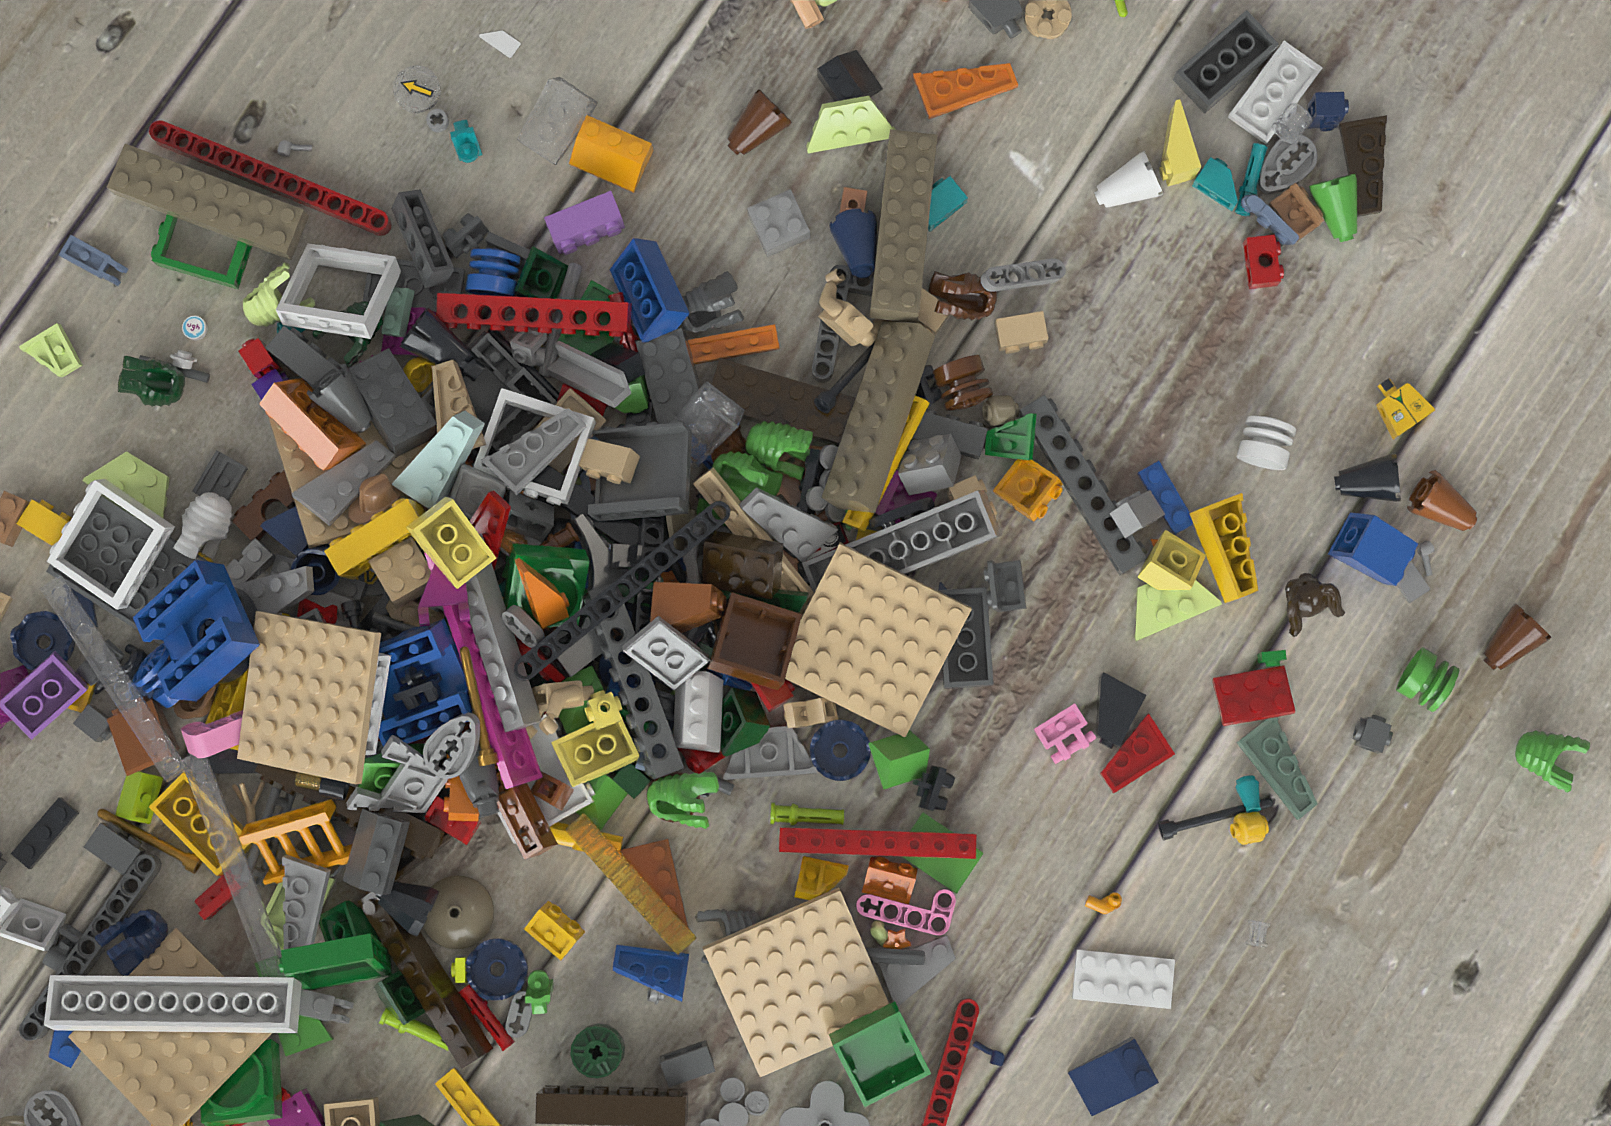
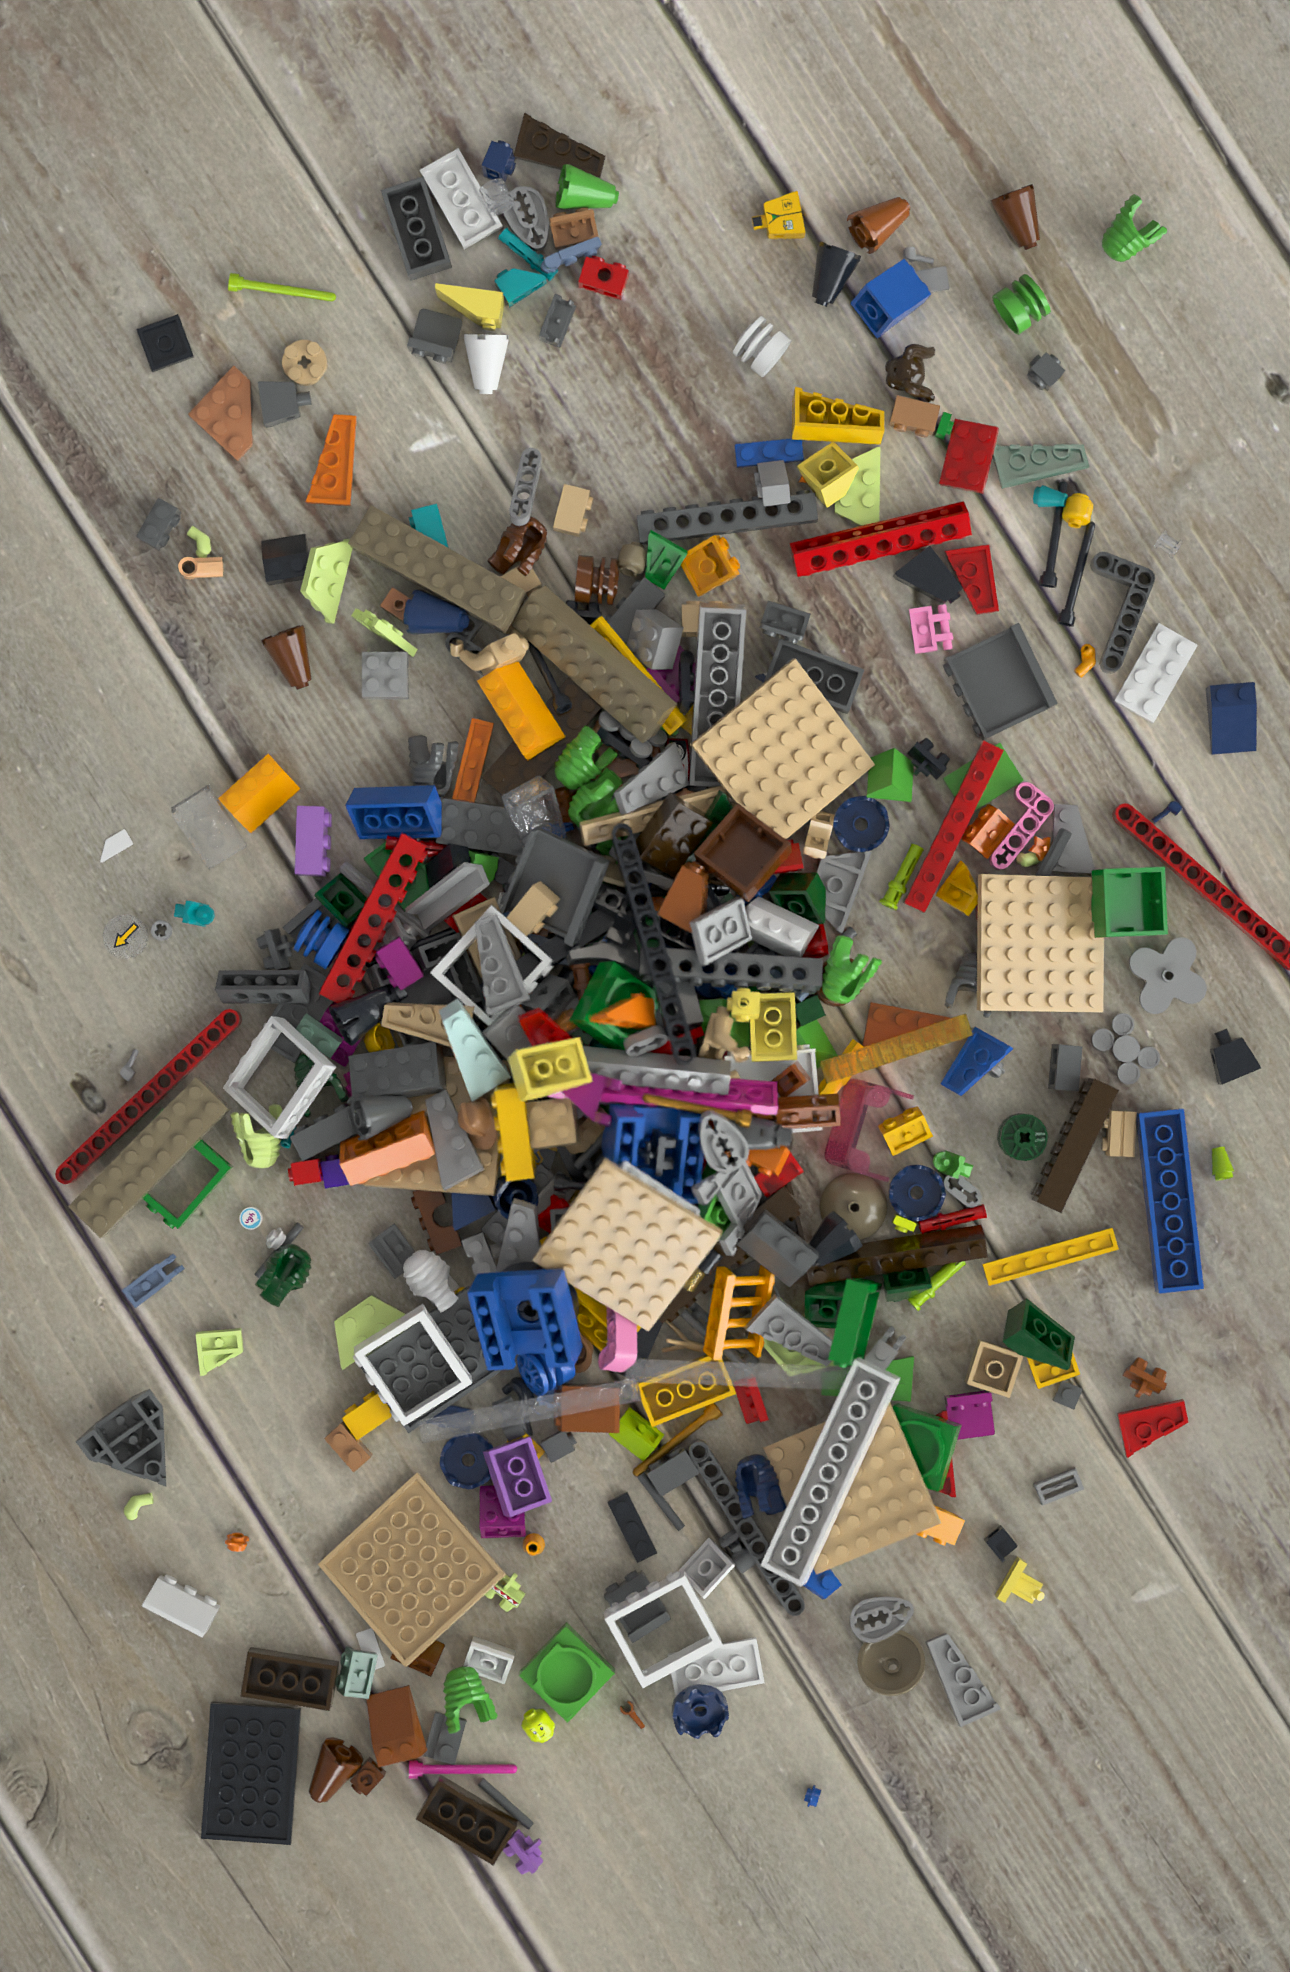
camera: 65 degrees left, 5 degrees up
none -> yellowish green wing [351,609,418,657]
none -> magenta brick [375,935,424,990]
none -> dark grey bracket [407,309,463,363]
none -> light orange slope [477,661,566,761]
none -> dark grey hinge [539,294,576,348]
none -> dark grey bar [637,1472,685,1531]
none -> red brick [789,501,972,577]
none -> clear pink windscreen [824,1078,914,1182]
none -> medium nougat brick [889,395,940,437]
none -> dark grey panel [943,623,1058,740]
none -> black piece [1056,521,1096,627]
none -> dark grey beam [1090,552,1155,674]

